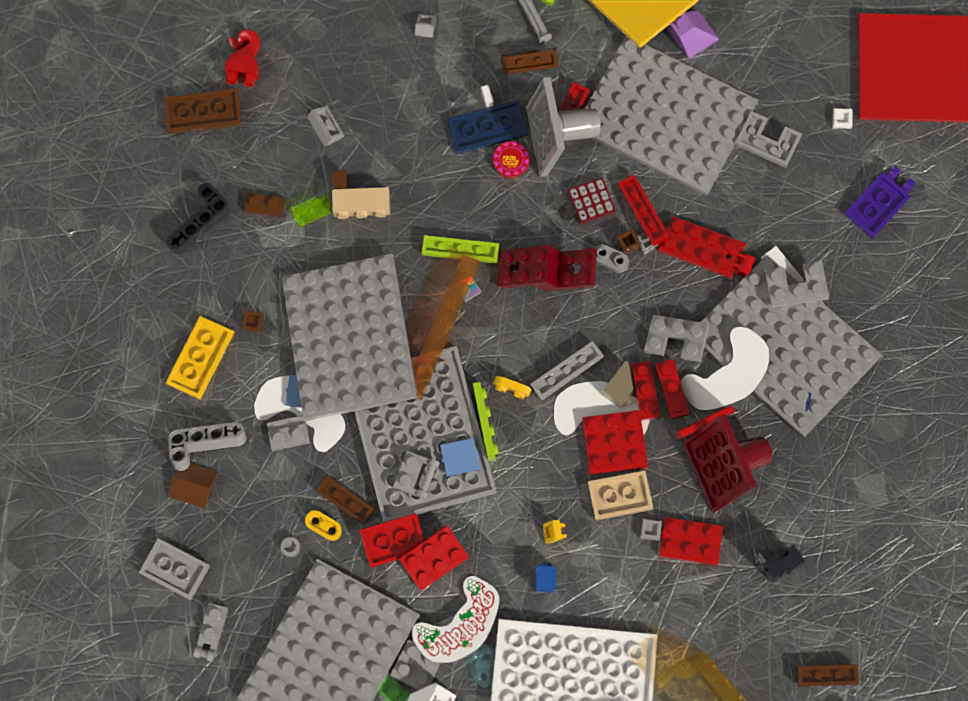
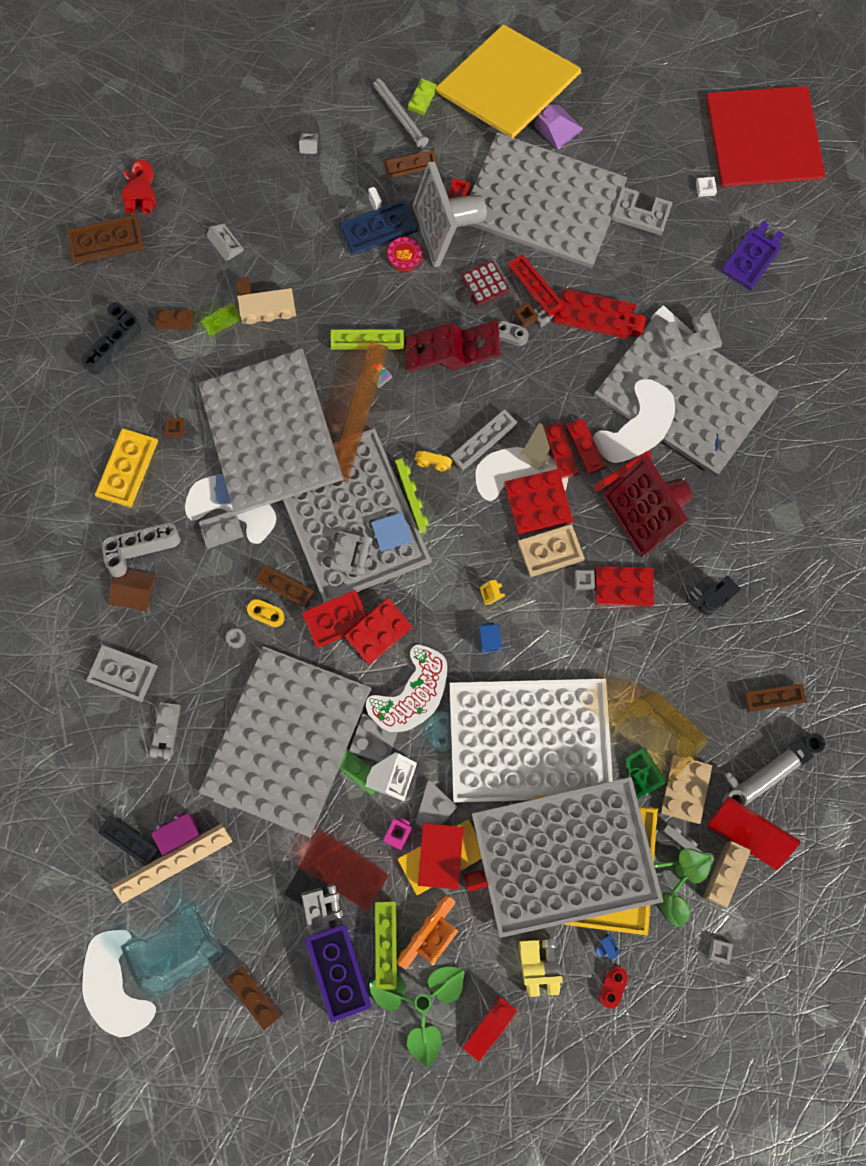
camera: 15 degrees left, 0 degrees up
light grey plate [644,315,709,362] -> none

